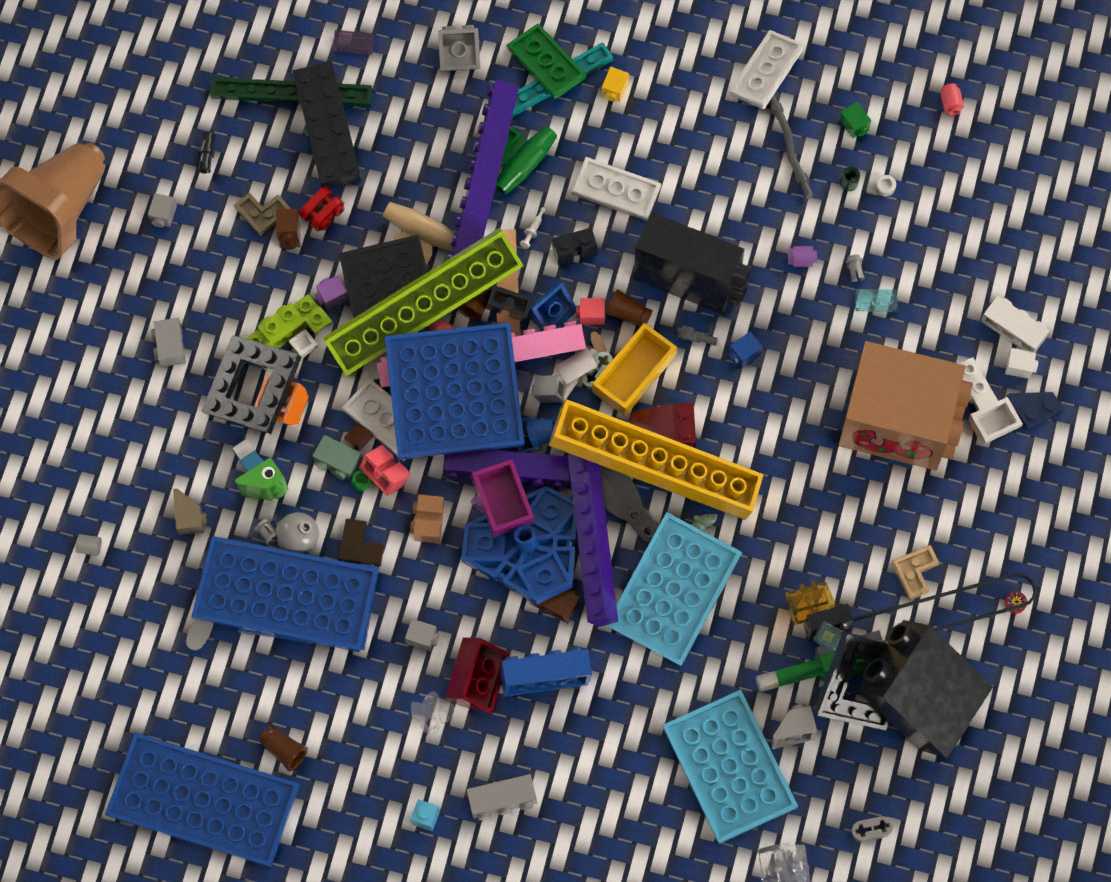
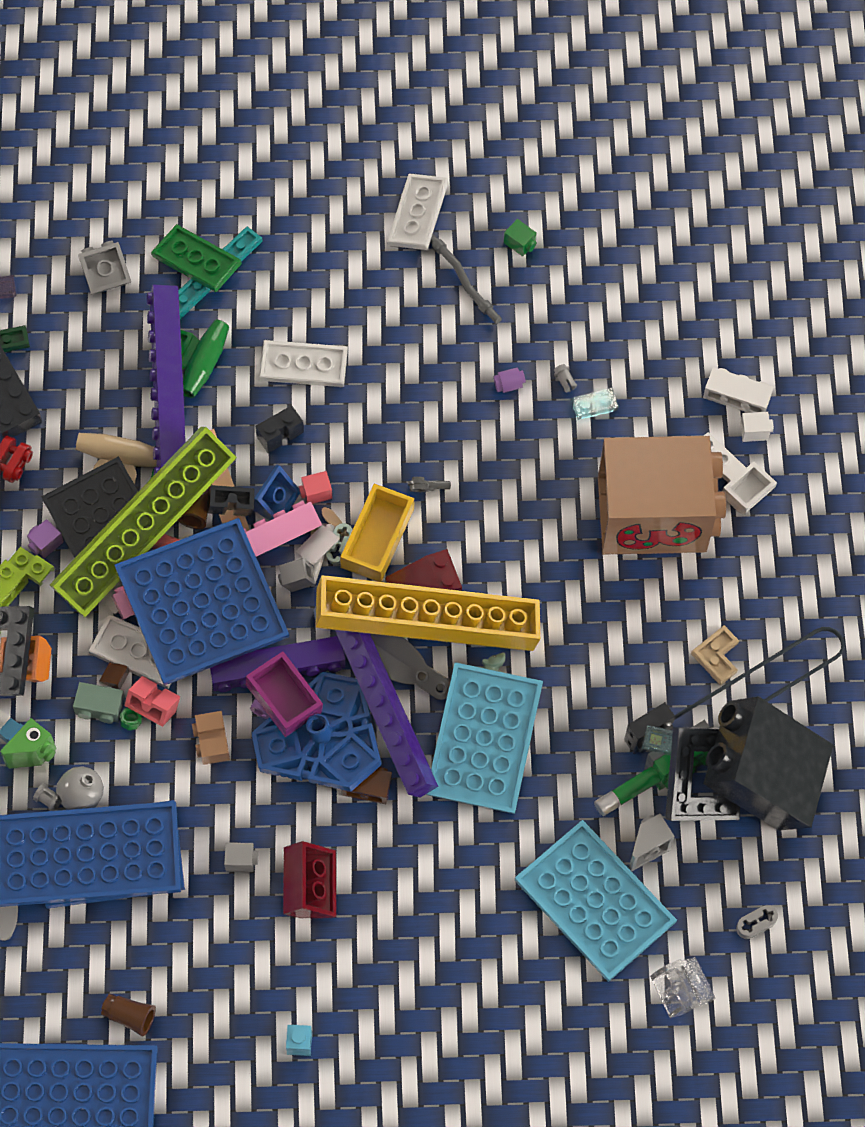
camera: 20 degrees left, 5 degrees down
white plate [289,329,318,359] -> none
dark brown tile [339,519,385,566] -> none
clear plate [411,691,454,734] -> none
light grey brick [467,774,537,820] -> none
blue brick [500,647,592,697] -> none
blue piece [517,416,556,453] -> none
white piece [520,207,545,249] -> none
yellow brick [602,67,629,102] -> none
reddish brown plant [605,289,653,327] -> none
black brick [634,212,751,316] -> none
blue brick [729,332,763,368] -> none
clear yellow brick [785,581,835,625] -> none
dark green beam [840,166,860,191] -> none
white tile [875,175,896,196] -> none
coral brick [940,83,964,115] -> none
tile [1005,591,1027,614] -> none
dark blue wing [1006,392,1064,431] -> none

